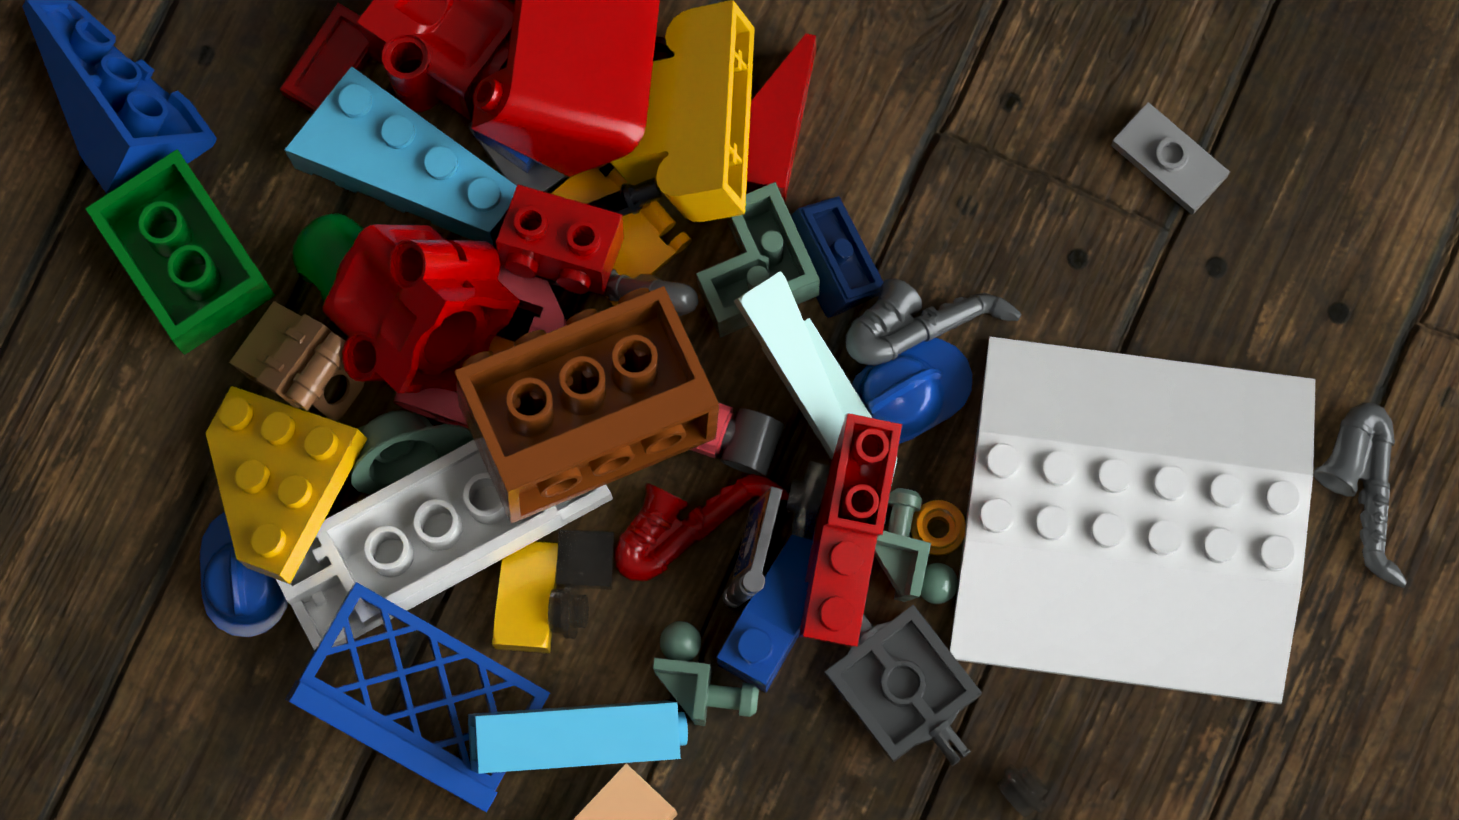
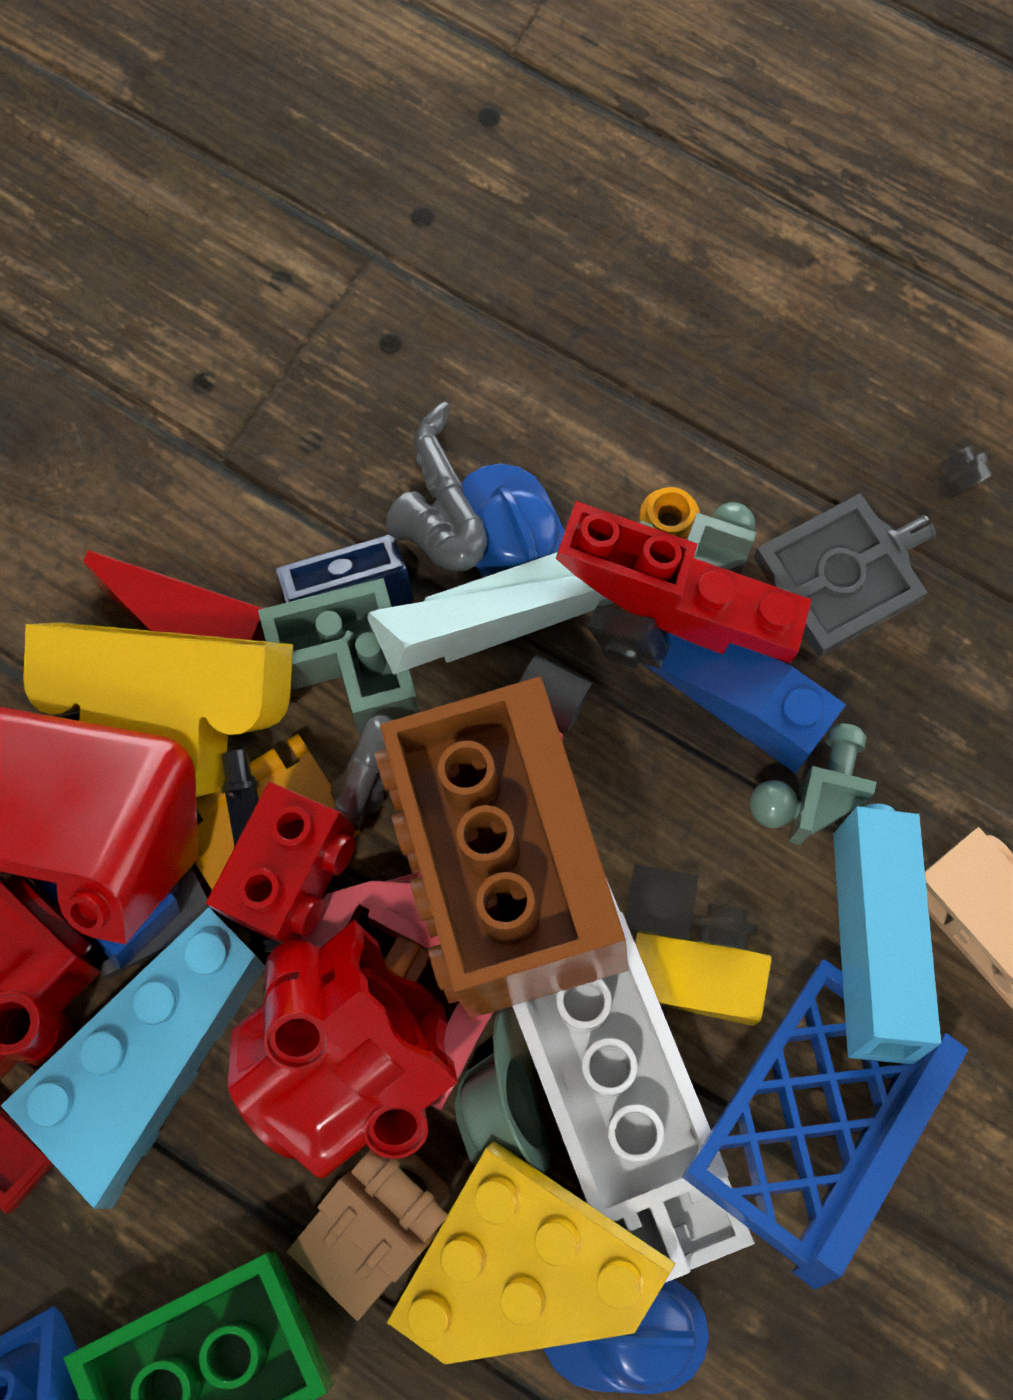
camera: 90 degrees left, 5 degrees down
green helmet [292,213,364,302] -> none
red piece [614,474,791,581] -> none
flat silver piece [723,487,783,608] -> none
white slope [950,336,1316,704] -> none
light grey plate [1111,102,1230,215] -> none
dark grey piece [1313,402,1407,588] -> none

